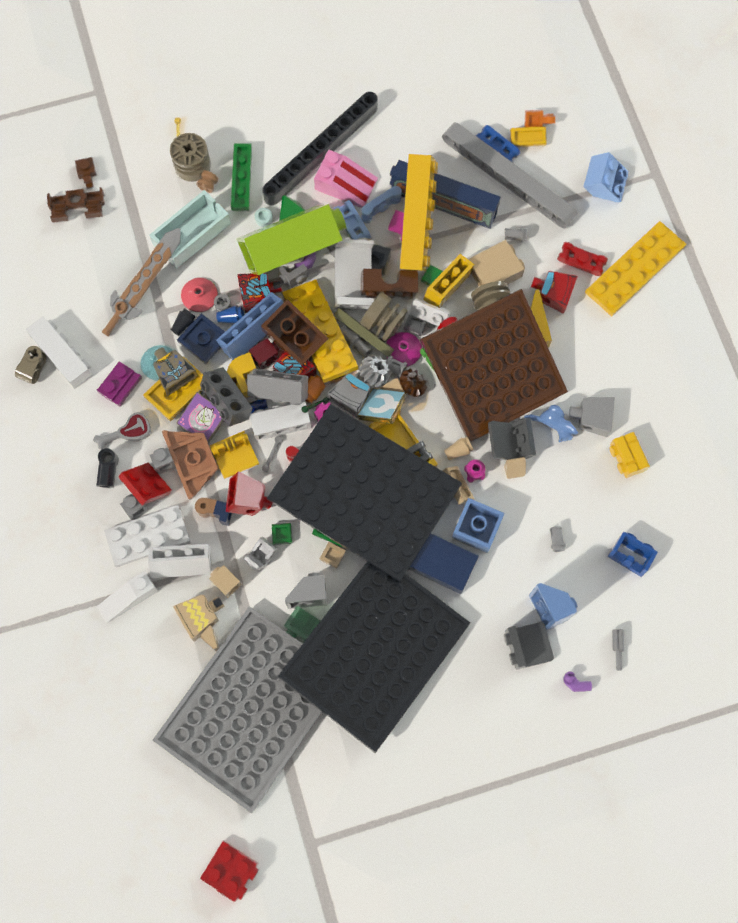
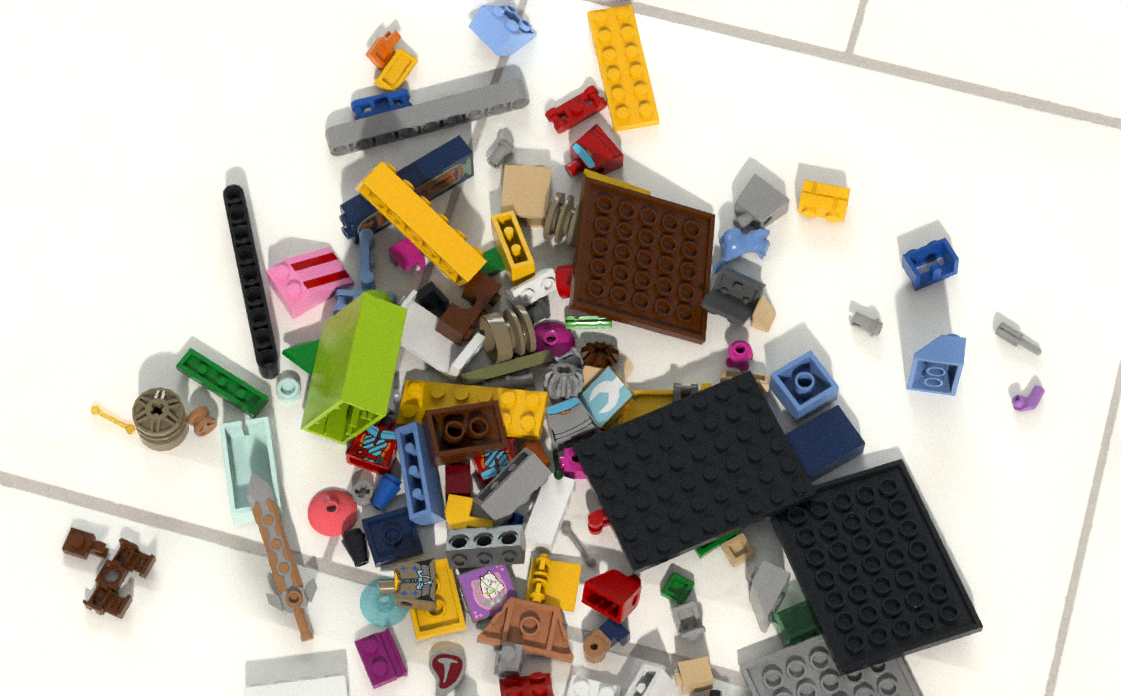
camera: 55 degrees left, 10 degrees down
tan cone [444,437,474,460] -> none
dark grey bracket [504,622,554,670] -> none

